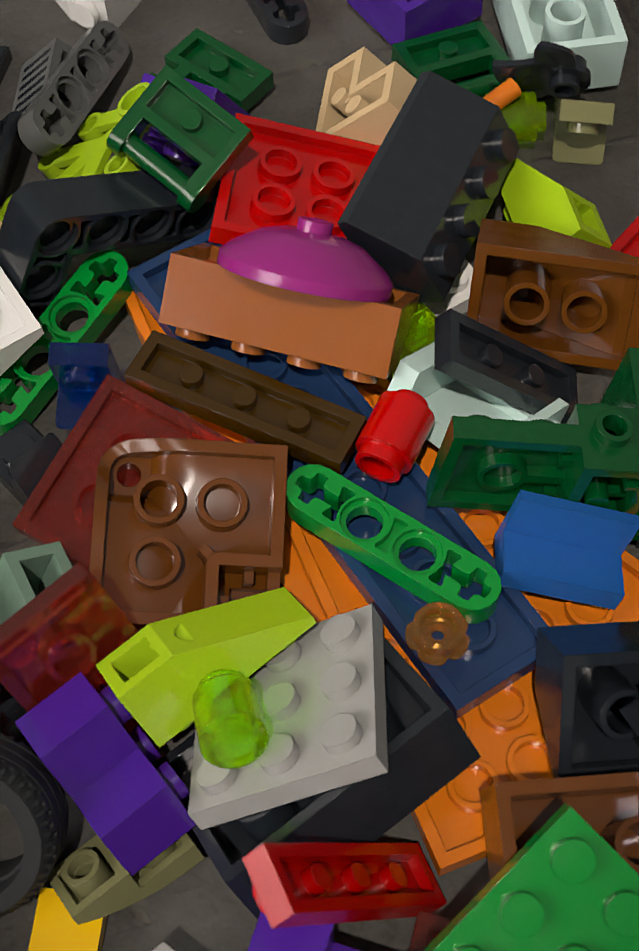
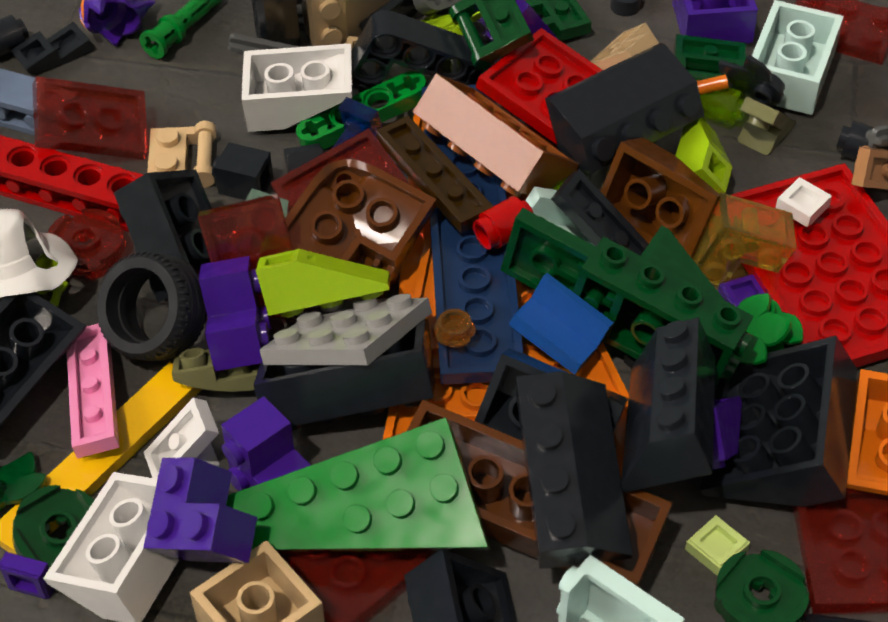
camera: 30 degrees right, 10 degrees down
clear neon green brick [192,668,269,769] -> none
magenta dish [217,216,393,302] -> none
red plate [242,843,447,929] -> none
green beam [286,464,501,624] -> none

